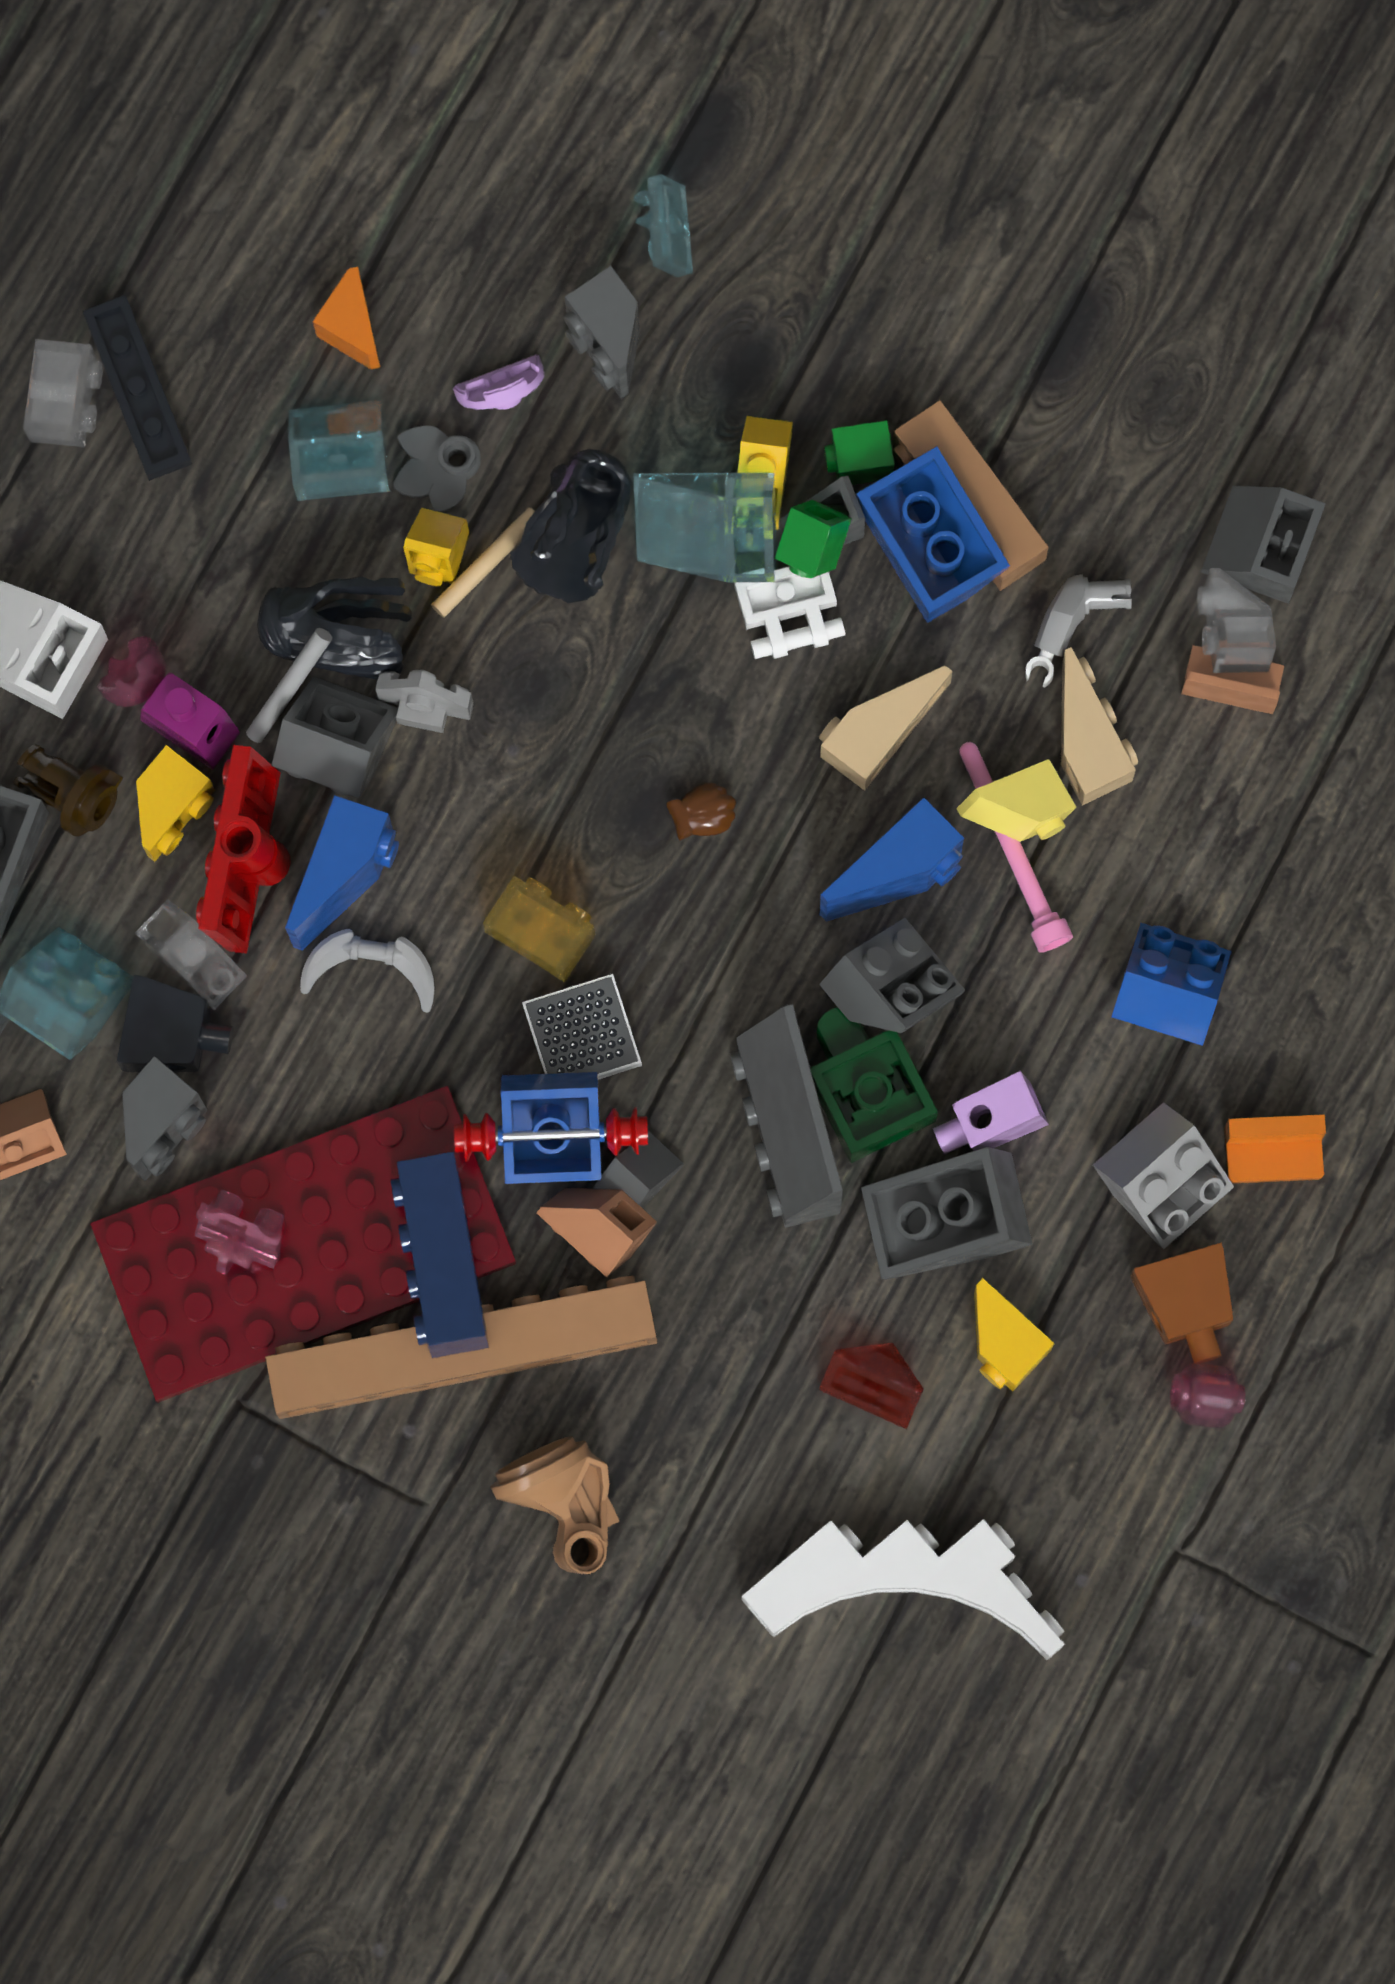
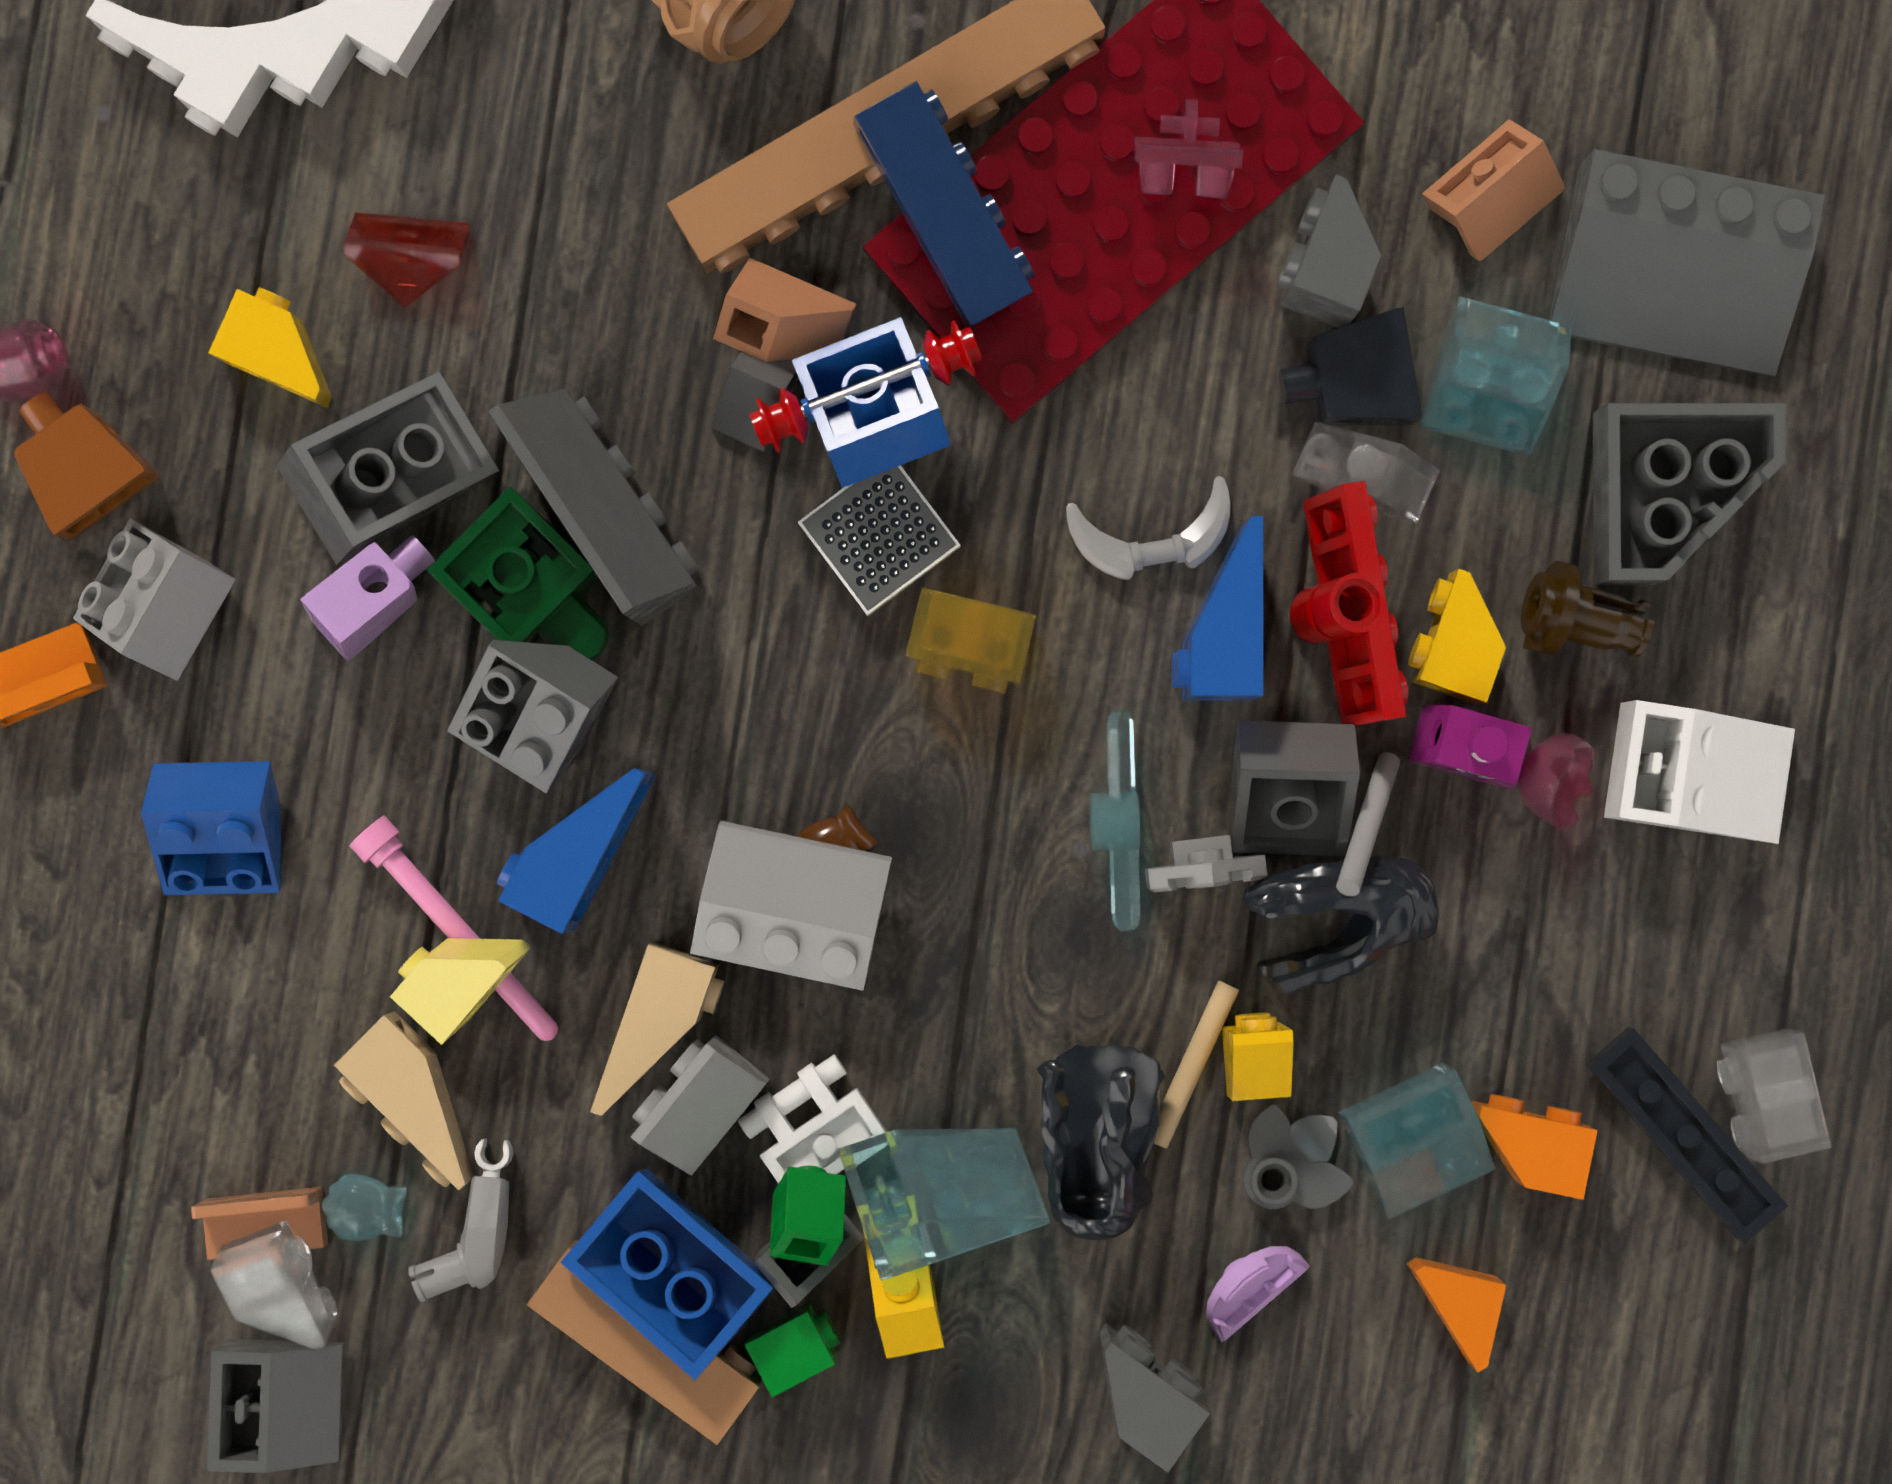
camera: 160 degrees right, 10 degrees up
none -> clear light blue animal [321,1173,406,1241]
none -> light grey slope [631,1035,769,1176]
none -> light grey slope [690,821,892,991]
none -> clear light blue piece [1089,710,1140,931]
none -> orange slope [1469,1094,1598,1200]

